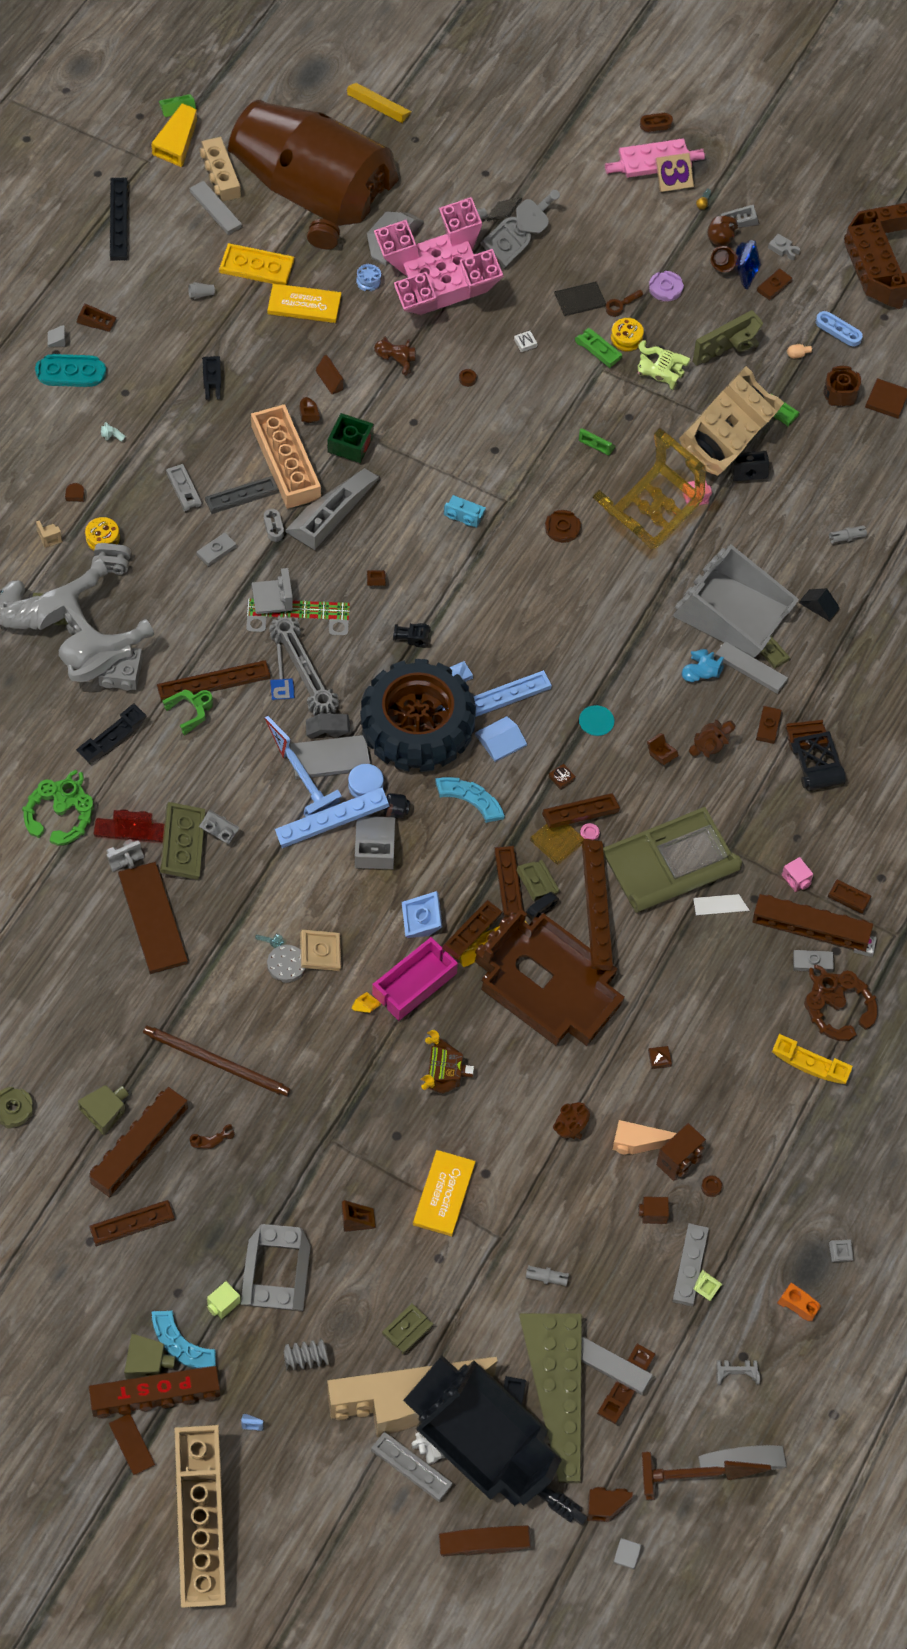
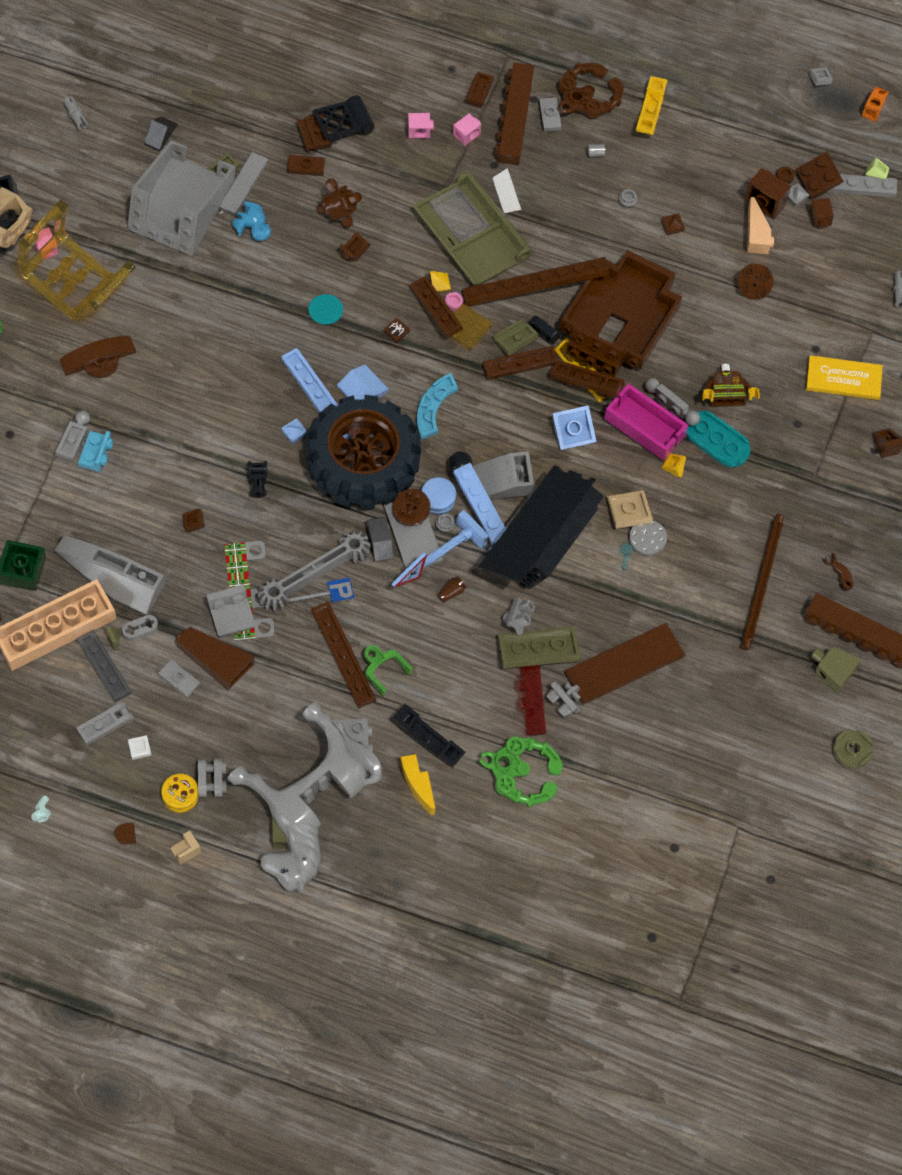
camera: 100 degrees left, 5 degrees up
none -> light grey plate [55,410,90,461]
none -> reddish brown slope [60,336,136,376]
none -> olive slope [106,626,121,651]
none -> white tile [128,735,151,760]
none -> reddish brown slope [176,627,255,691]
none -> reddish brown plate [393,489,431,526]
none -> yellow slope [400,754,435,815]
none -> bright pink brick [408,113,434,138]
none -> yellow slope [430,271,451,292]
none -> light grey plate [436,514,455,532]
none -> reddish brown cone [438,576,467,603]
none -> black panel [478,465,604,590]
none -> light grey hinge [588,144,605,157]
none -> light grey plate [619,189,637,207]
none -> light grey plate [645,378,700,426]
none -> teal tile [685,410,750,468]
none -> light grey tile [788,183,809,207]
none -> reddish brown plate [796,151,844,200]

